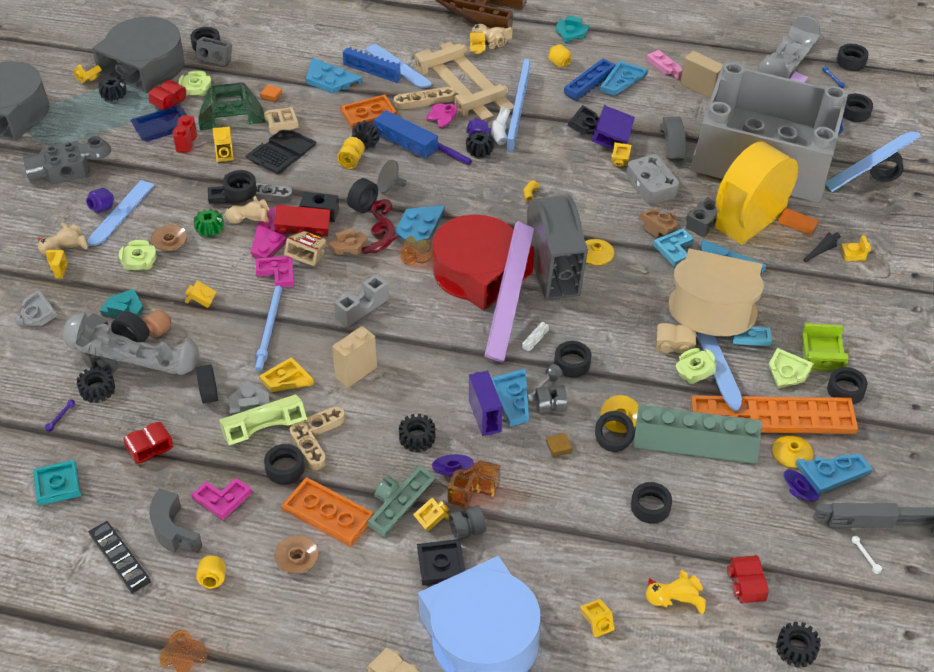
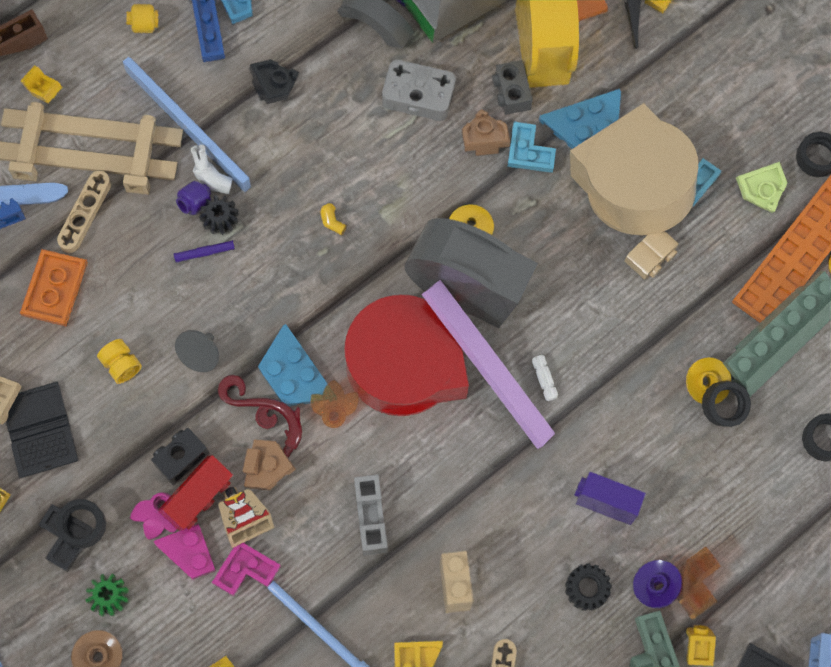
camera: 55 degrees left, 25 degrees up
tan animal [225,196,270,224] -> none
light grey beam [243,183,293,203] -> none
black tyre [347,178,379,213] -> none
black gear [352,120,380,149] -> none
blue brick [373,110,438,159] -> none
dark pink plate [426,103,458,128] -> none
dark grey wheel [449,505,486,539] -> none
tan animal [471,24,514,50] -> none
dark azure wing [491,369,529,427] -> none
dark grey hinge [527,364,563,401] -> none
dark grey wheel [535,385,567,414] -> none
pearl gold tile [546,433,572,457] -> none
black tyre [554,341,592,378] -> none
dark purple brick [592,105,635,150] -> none
yellow bracket [611,143,632,167] -> none
yellowish green plate [676,348,716,384] -> none
light blue piece [696,332,742,412] -> none
lime panel [801,323,849,372] -> none

